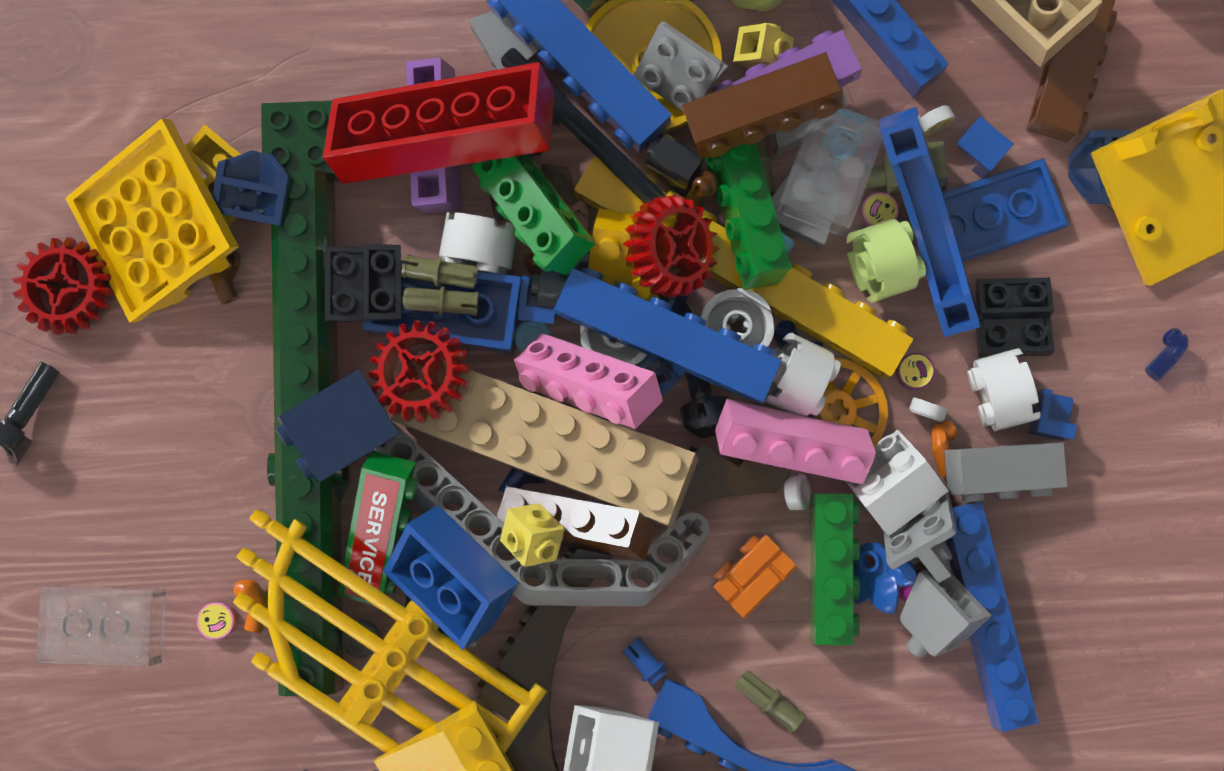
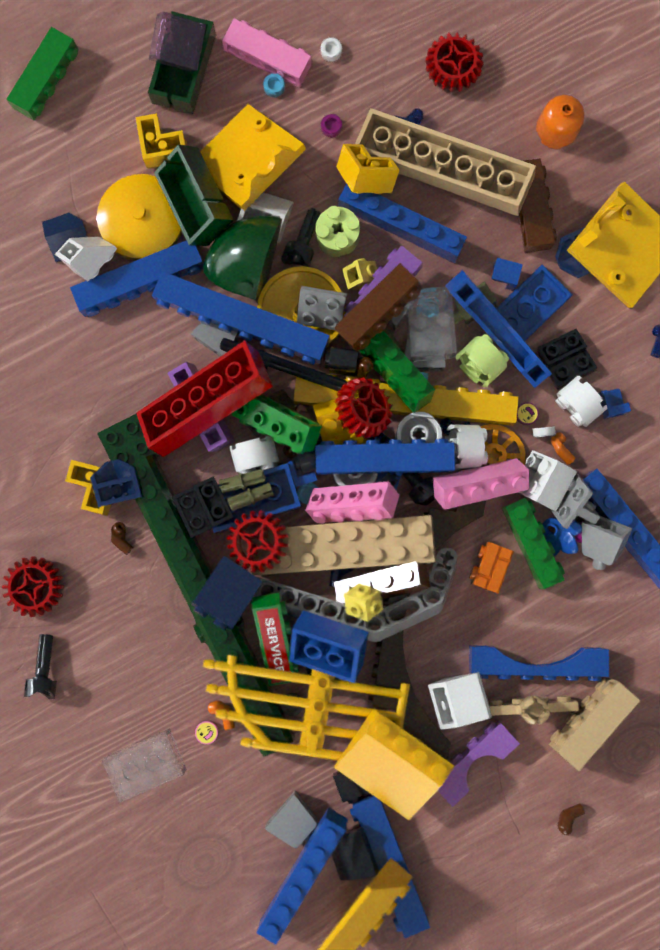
camera: 25 degrees left, 0 degrees up
yellow piece [65,119,239,323] -> none
blue pin [622,637,668,686] -> none
olive axle [735,670,806,733] -> none
white tile [784,473,811,510] -> none
light yellow tile [861,192,899,227] -> none
white tile [920,105,956,136] -> none
light grey brick [944,442,1067,502] -> none

